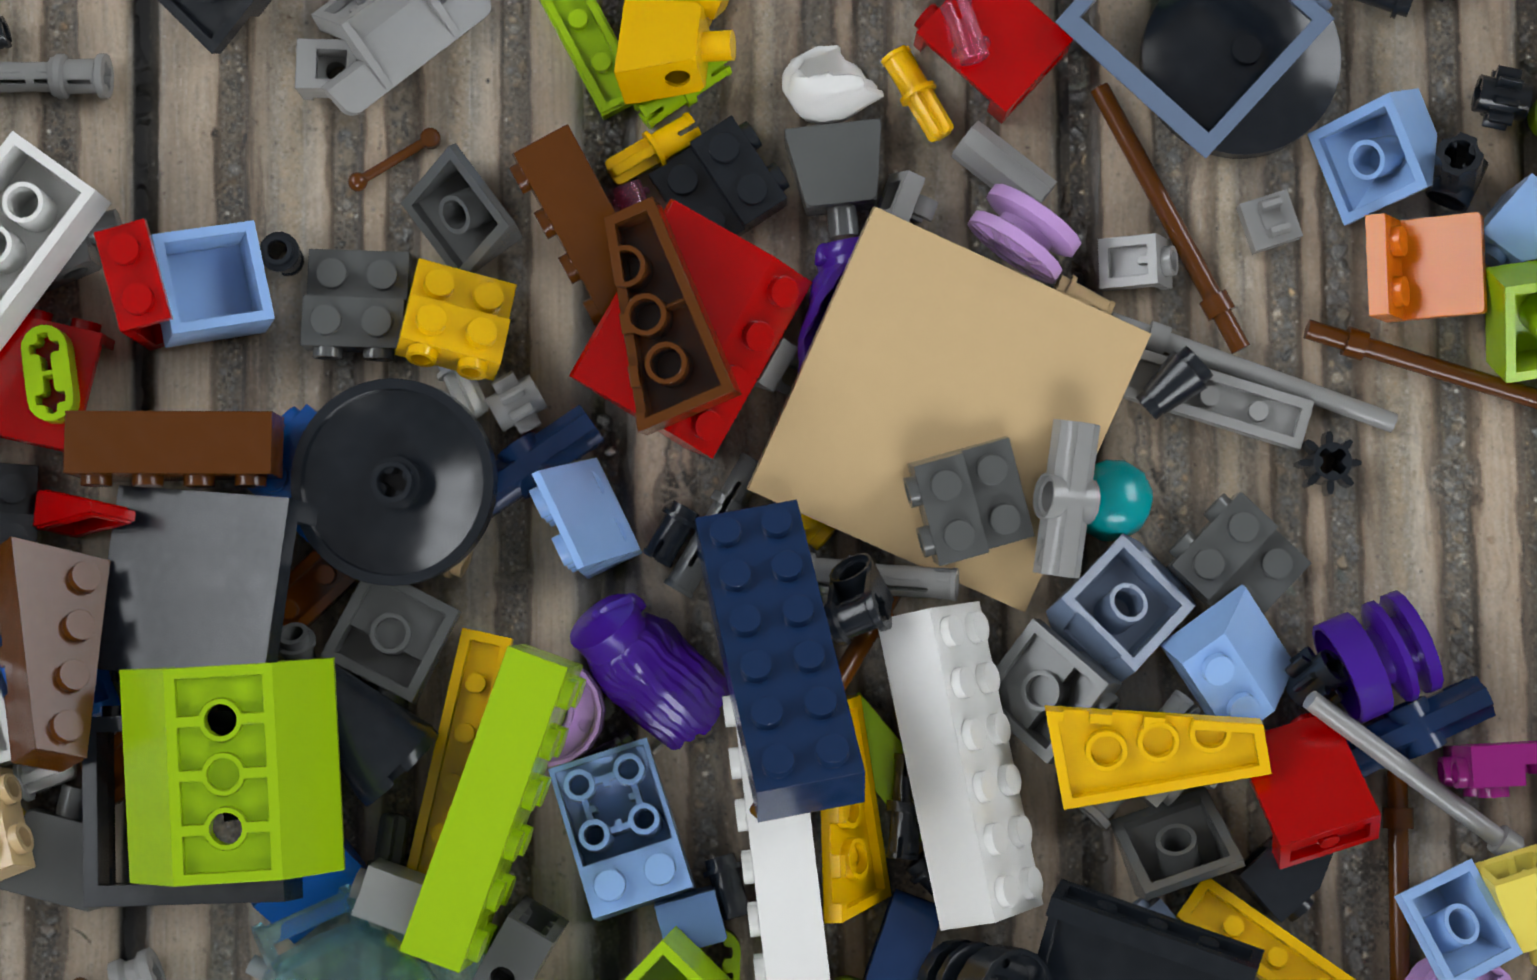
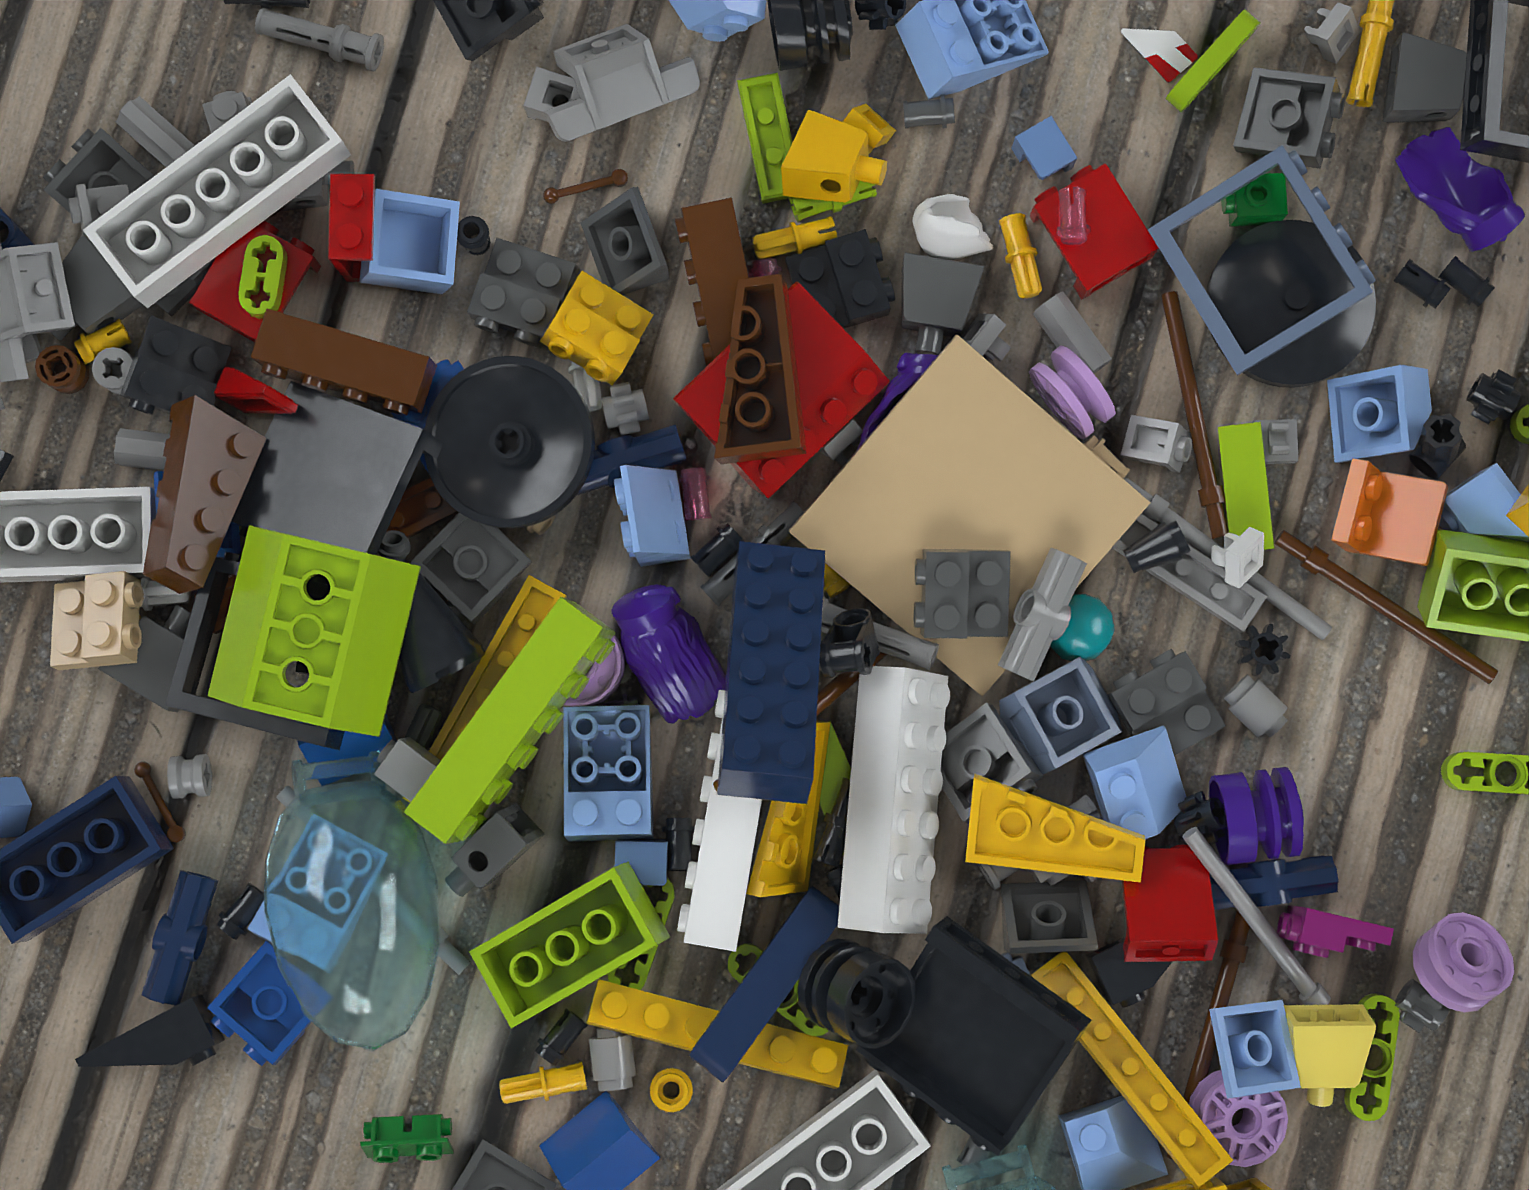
camera: 20 degrees right, 0 degrees up
none -> clear pink pin [678,468,712,521]
none -> white tile [1211,527,1264,588]
none -> lime tile [1218,422,1275,550]
none -> light grey brick [1223,674,1288,738]

